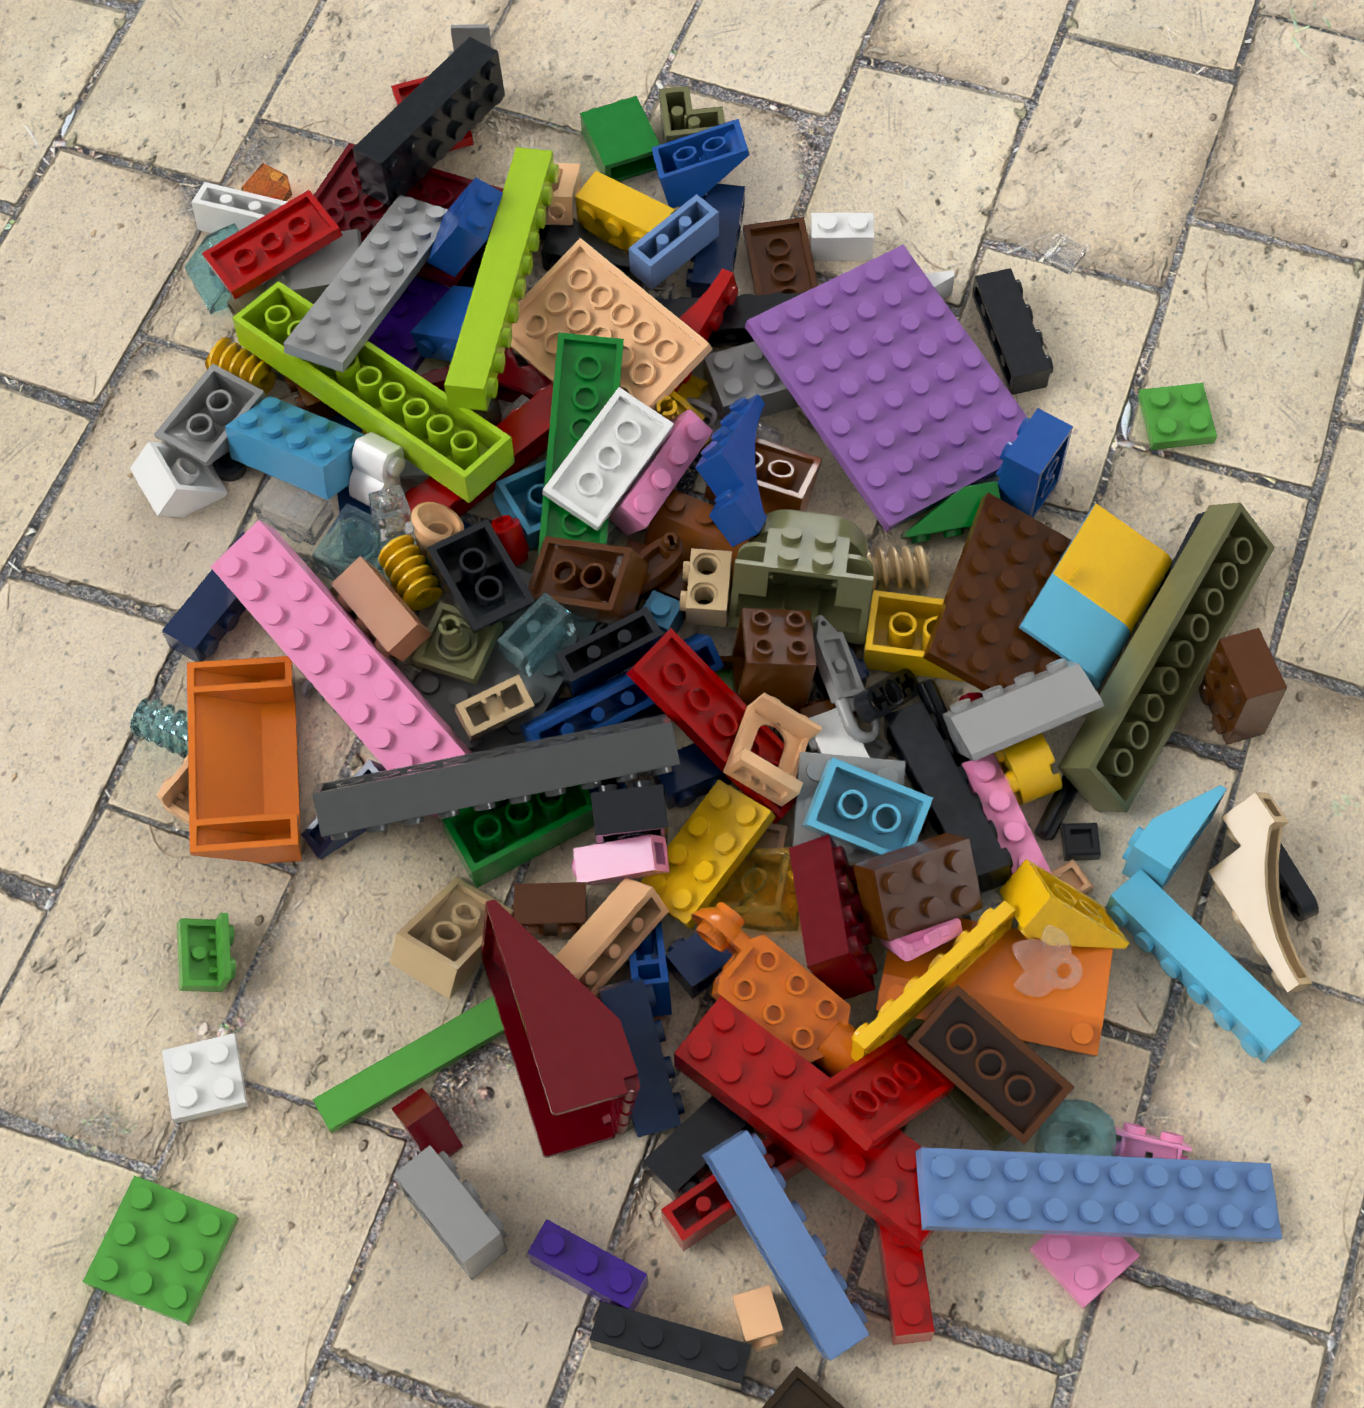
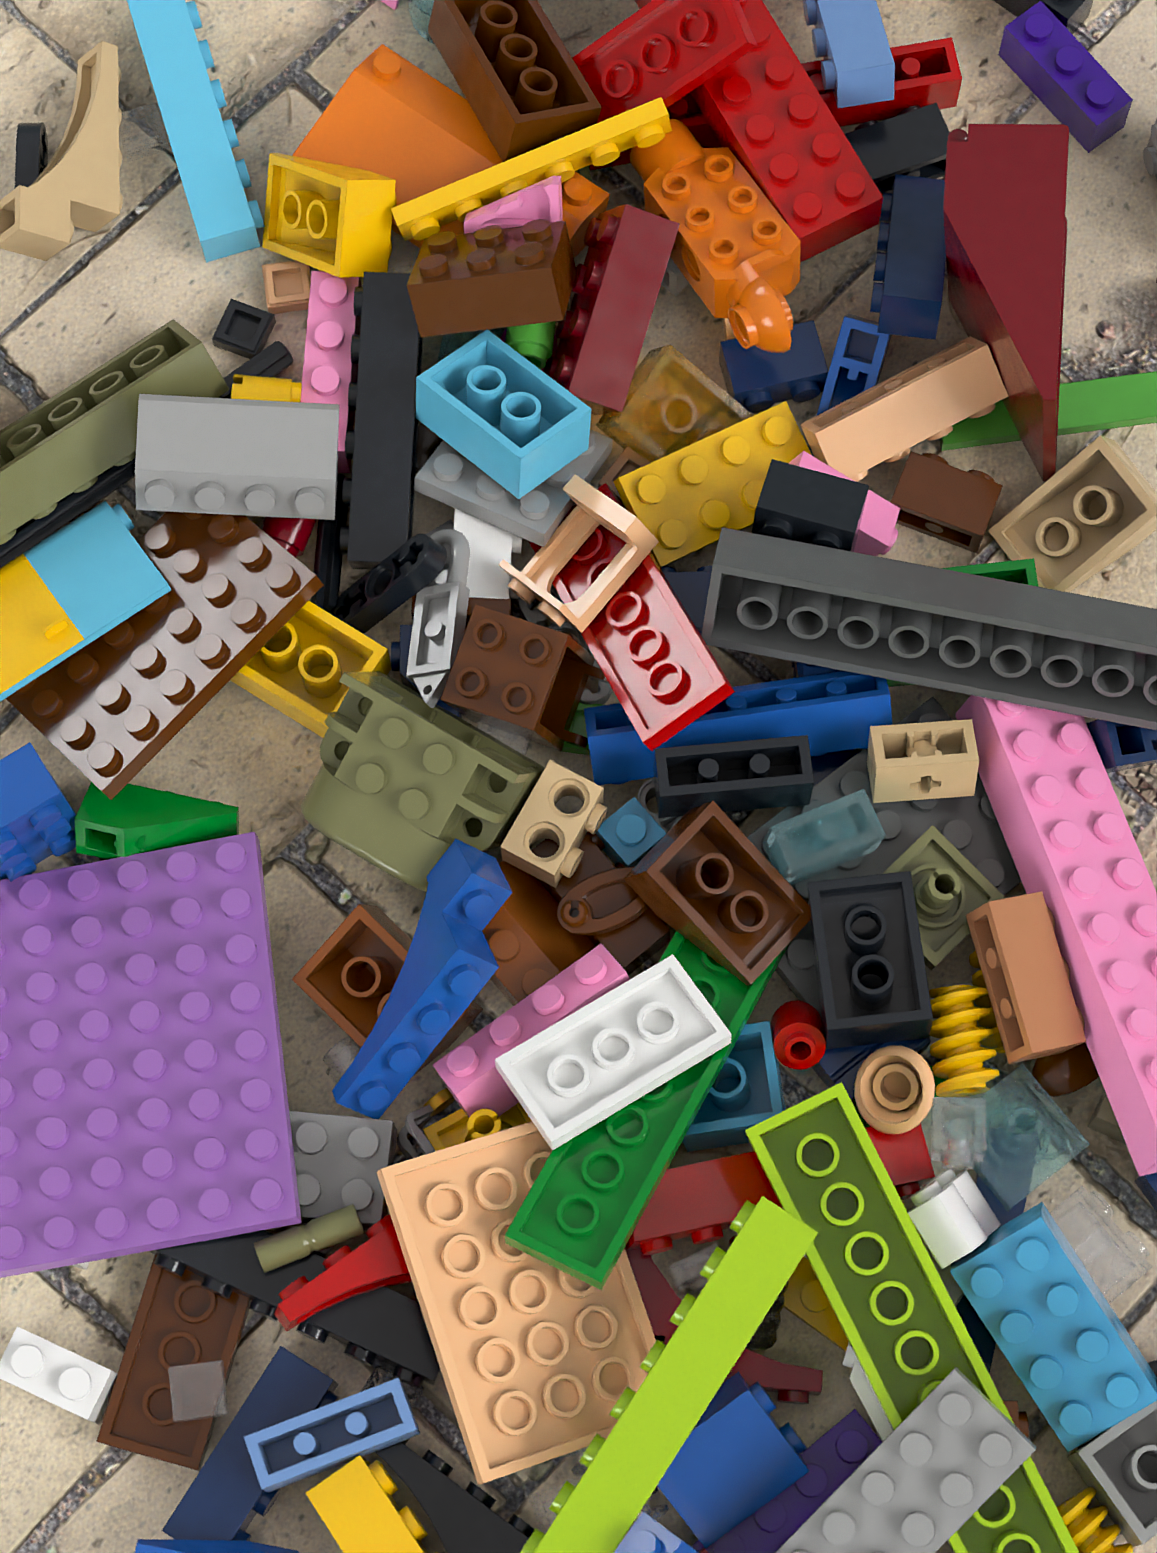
camera: 155 degrees left, 10 degrees up
tan piece [868,546,930,590] -> none
clear plate [1012,924,1082,997] -> none
medium azure slope [1122,785,1227,889] -> none
none -> clear tile [168,1360,229,1423]
none -> olive piece [254,1204,365,1273]

